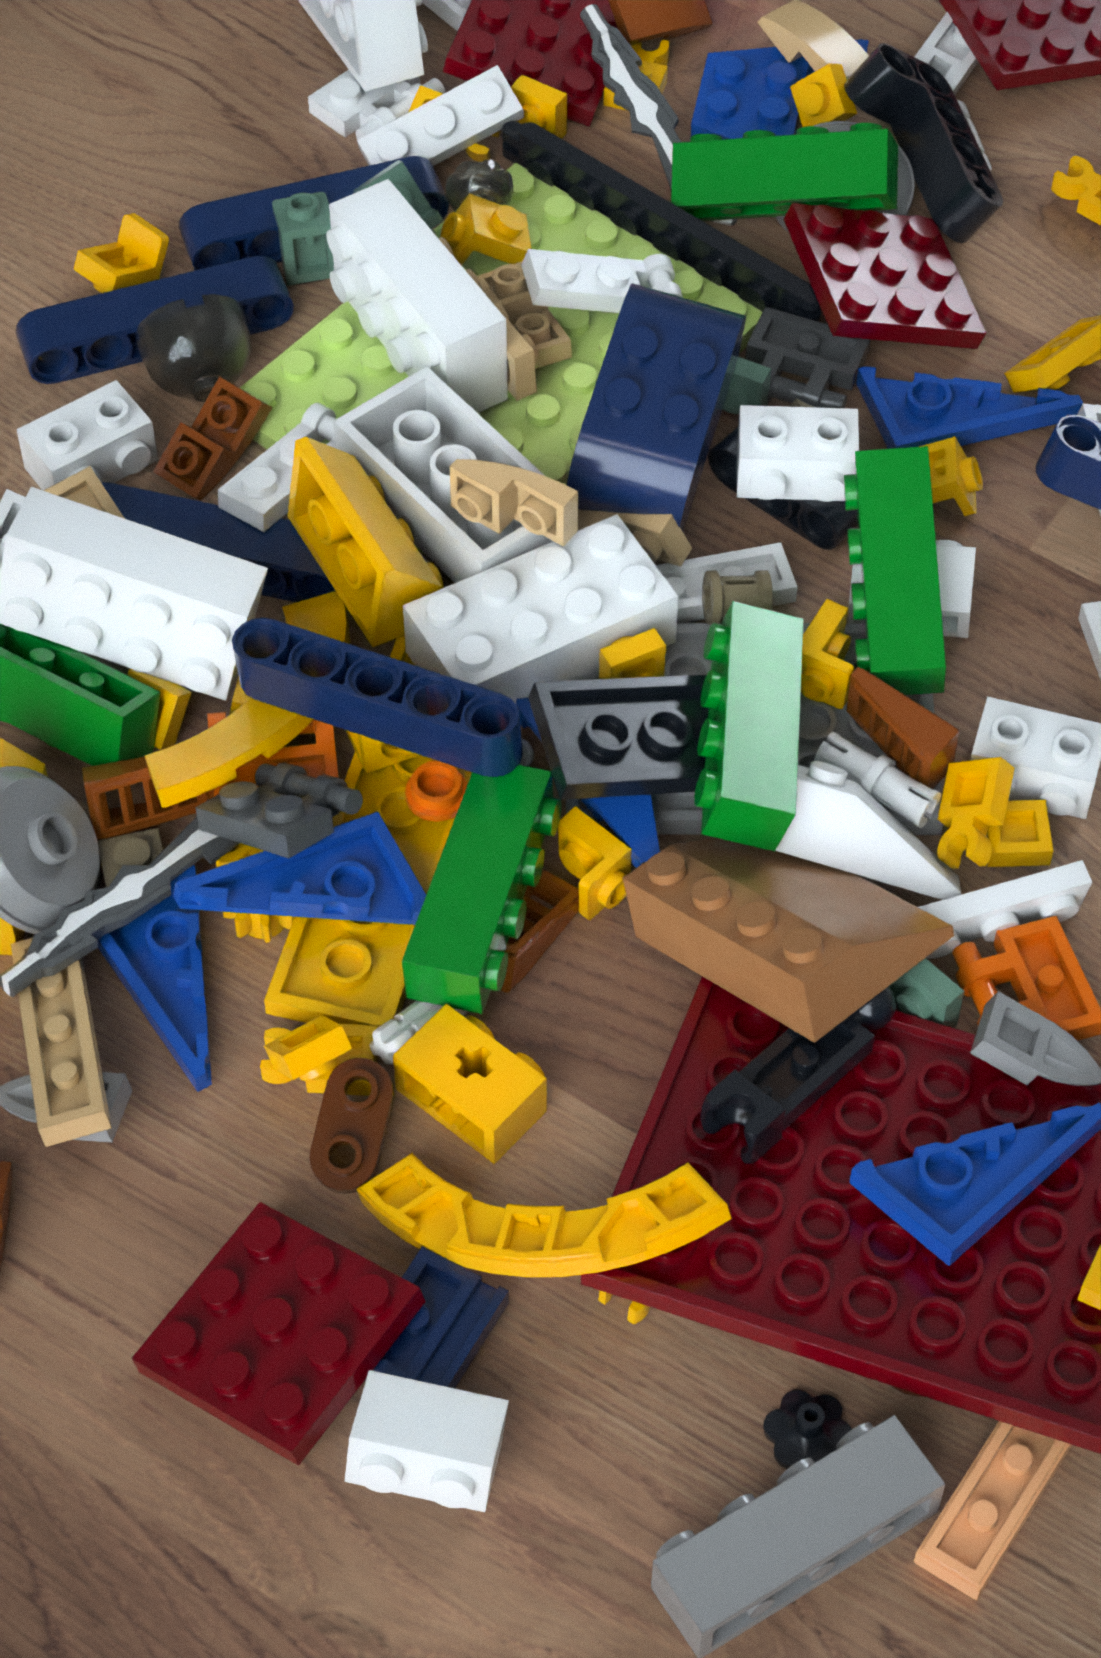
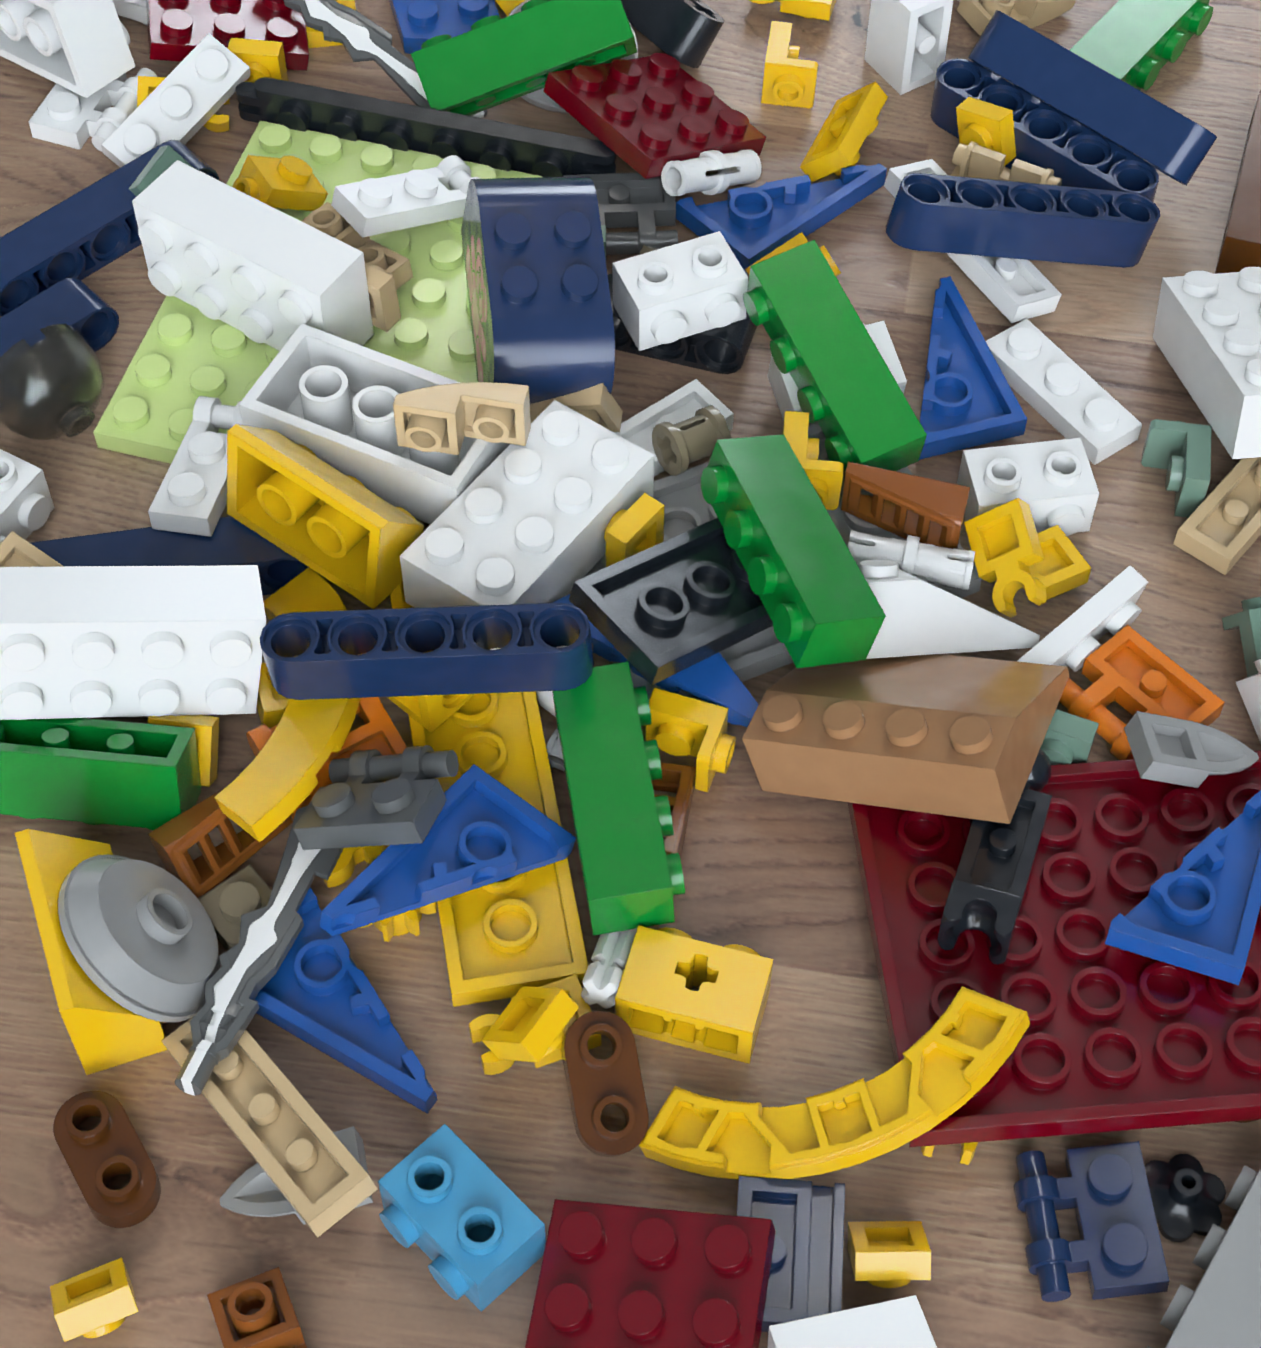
camera: 25 degrees left, 0 degrees up
dark orange slope [153,376,273,501] -> none
sand green bracket [272,192,334,286] -> none
orange plate [405,761,468,822] -> none
clear smoke plate [446,159,514,212] -> none
none -> dark azure brick [378,1124,546,1312]
none -> white pin [661,149,762,196]
none -> yellow bracket [761,21,818,108]
none -> yellow plate [847,1221,931,1288]
none -> blue wing [919,276,1027,460]
none -> dark blue plate [1013,1141,1170,1302]

